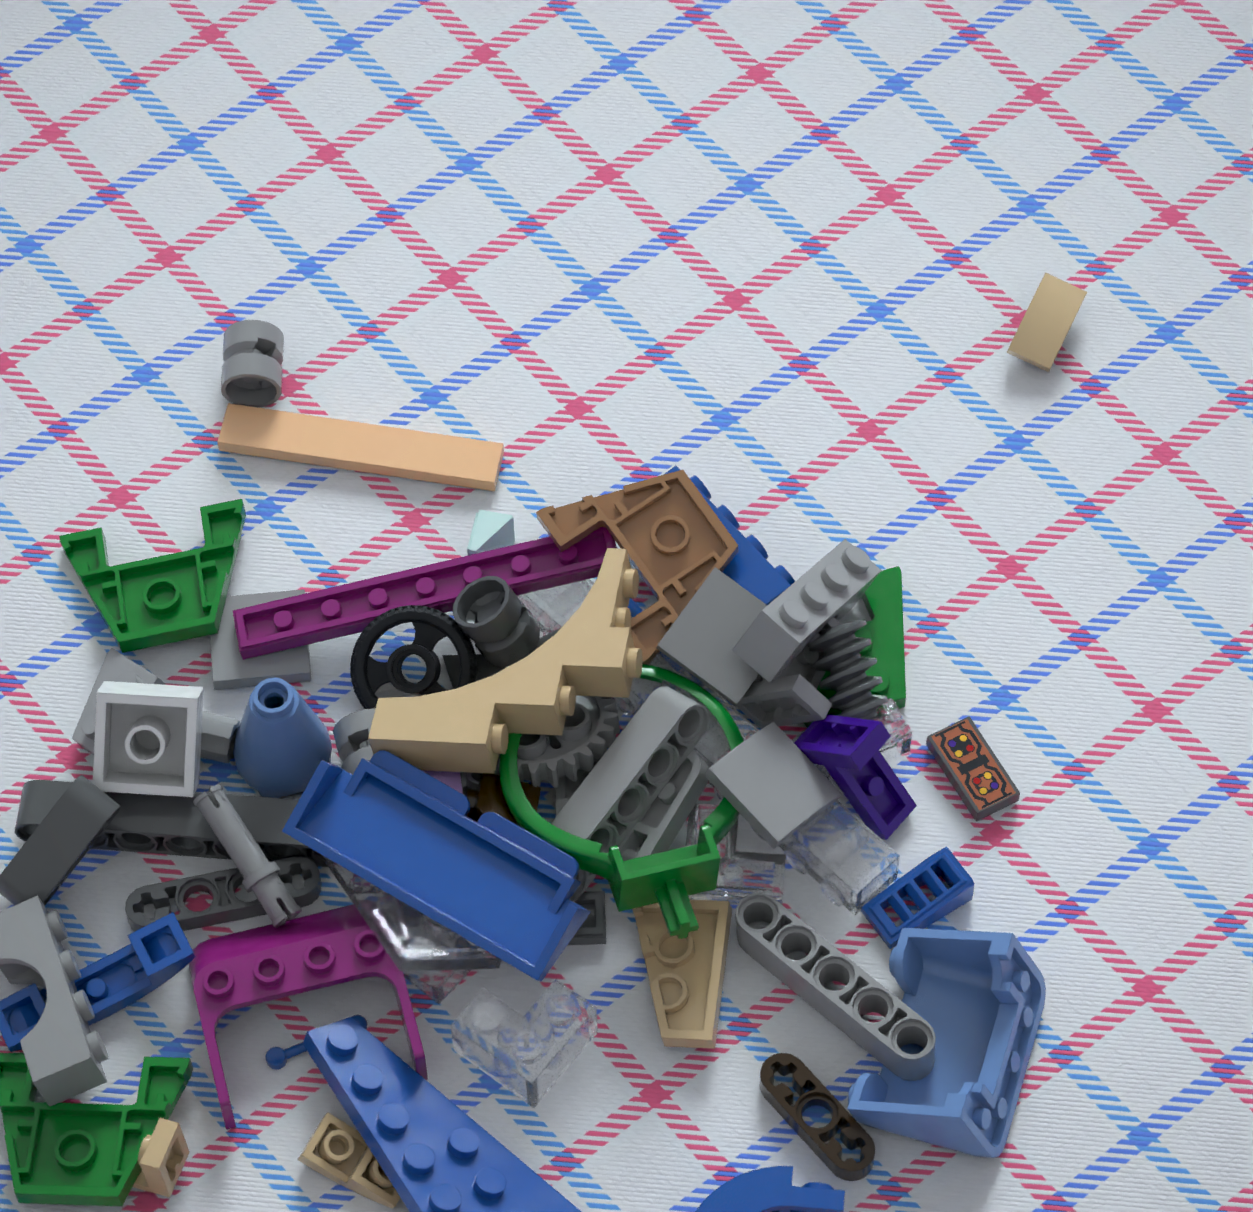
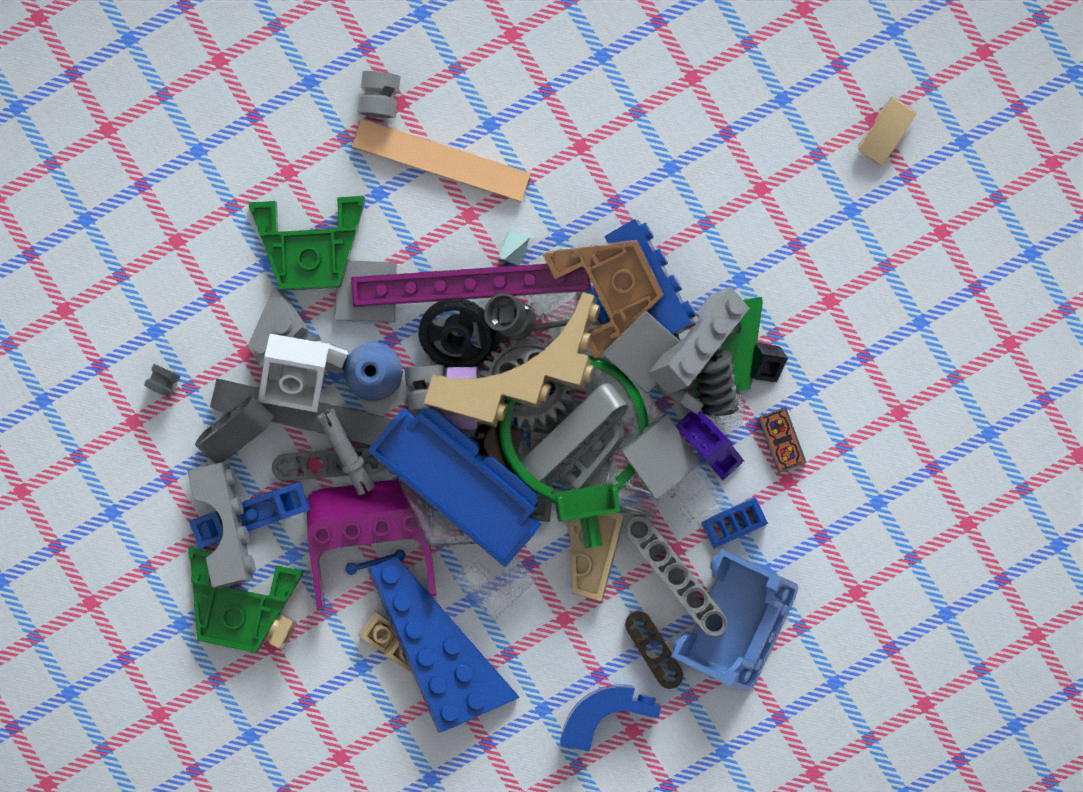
camera: 10 degrees right, 30 degrees up
none -> black slope [750,343,788,382]

